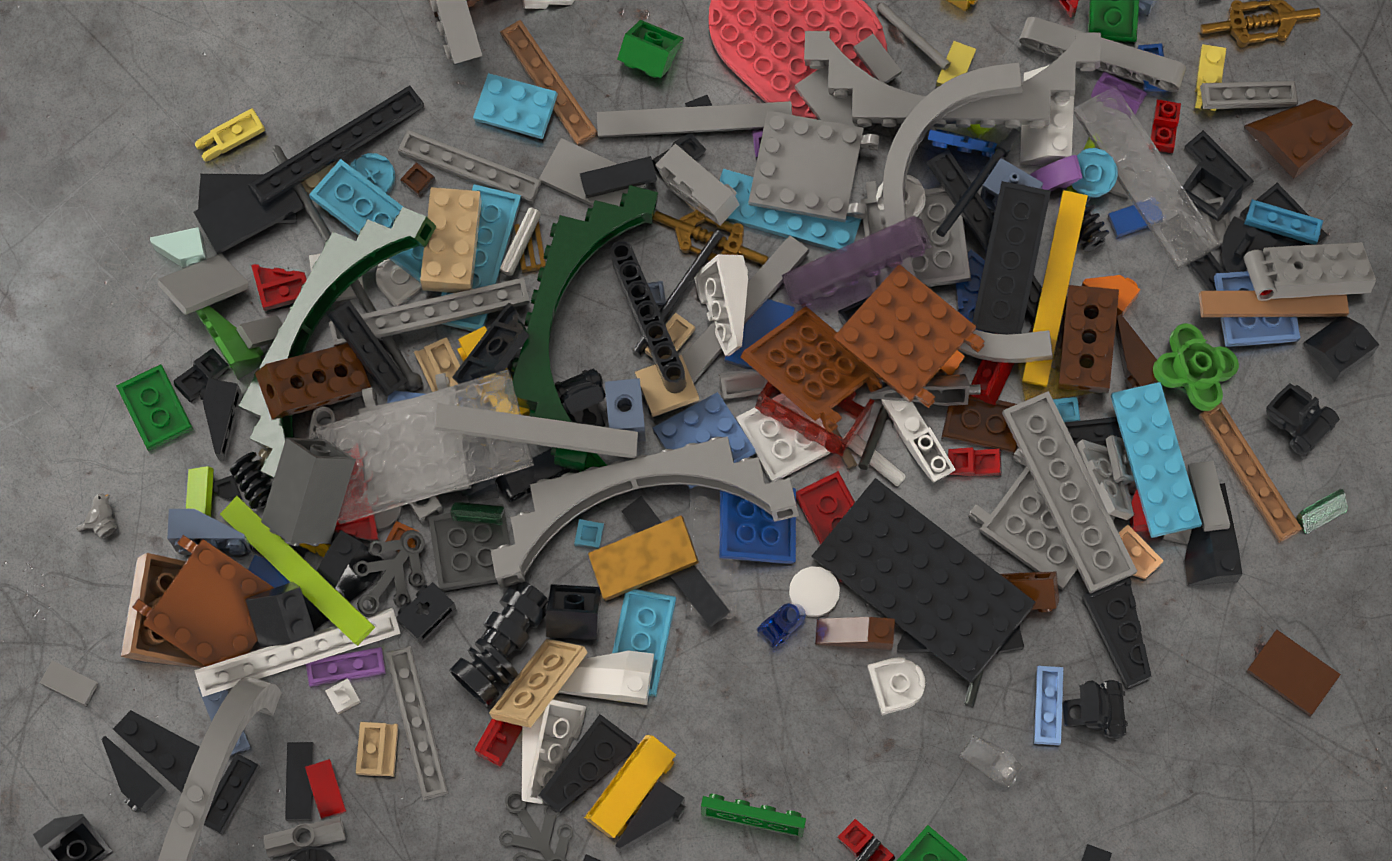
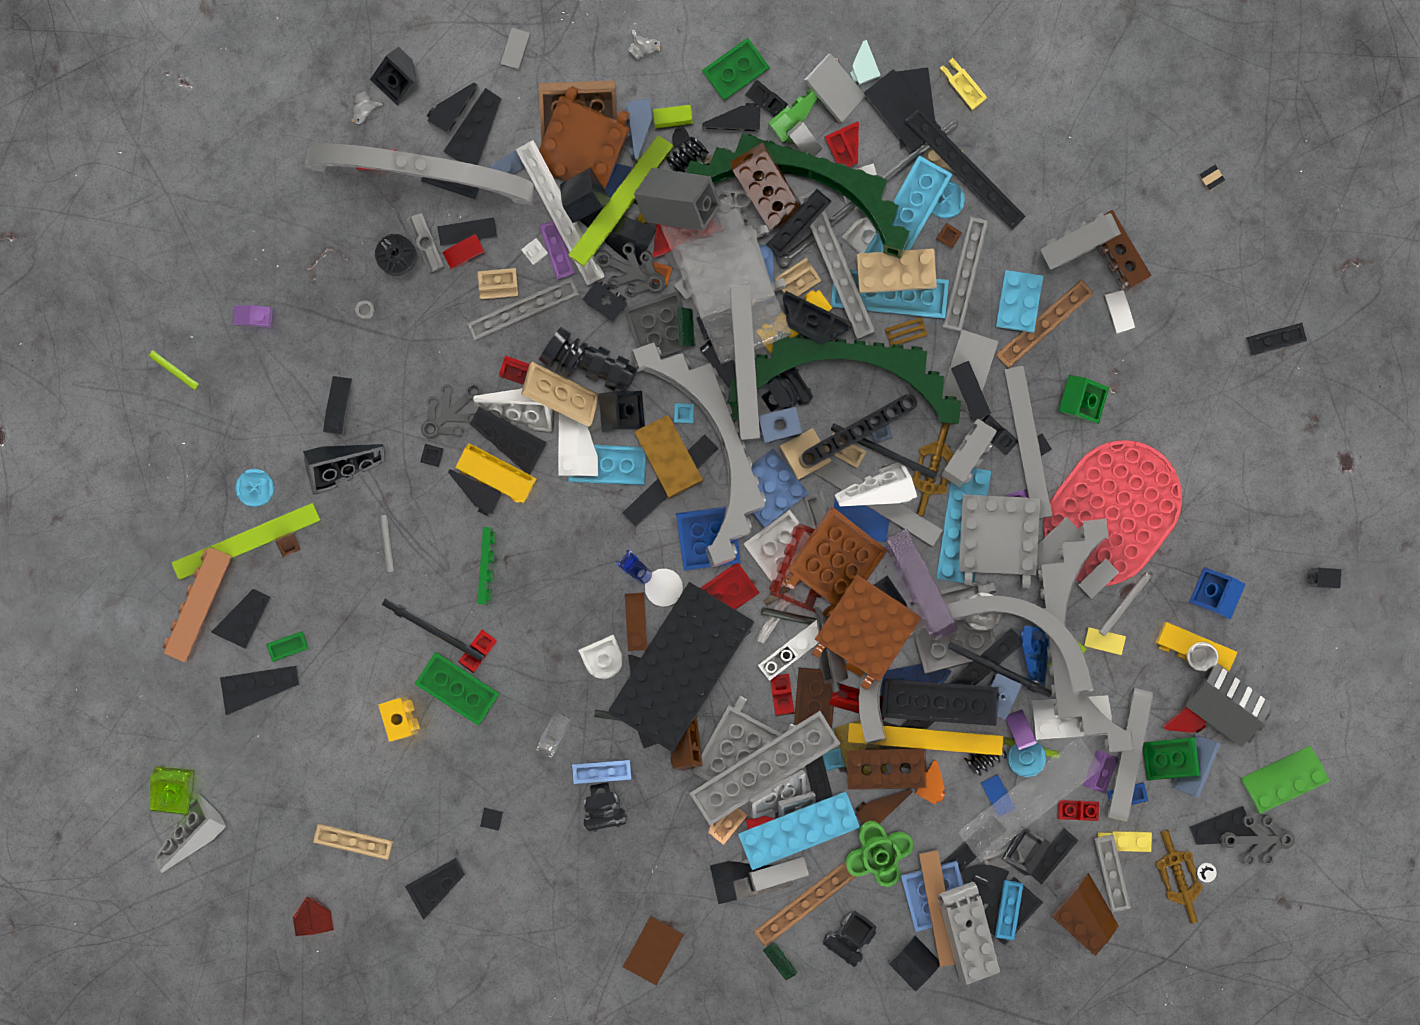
camera: 80 degrees right, 15 degrees up
white axle [500,208,541,276] -> none
black wing [1083,576,1152,689] -> none

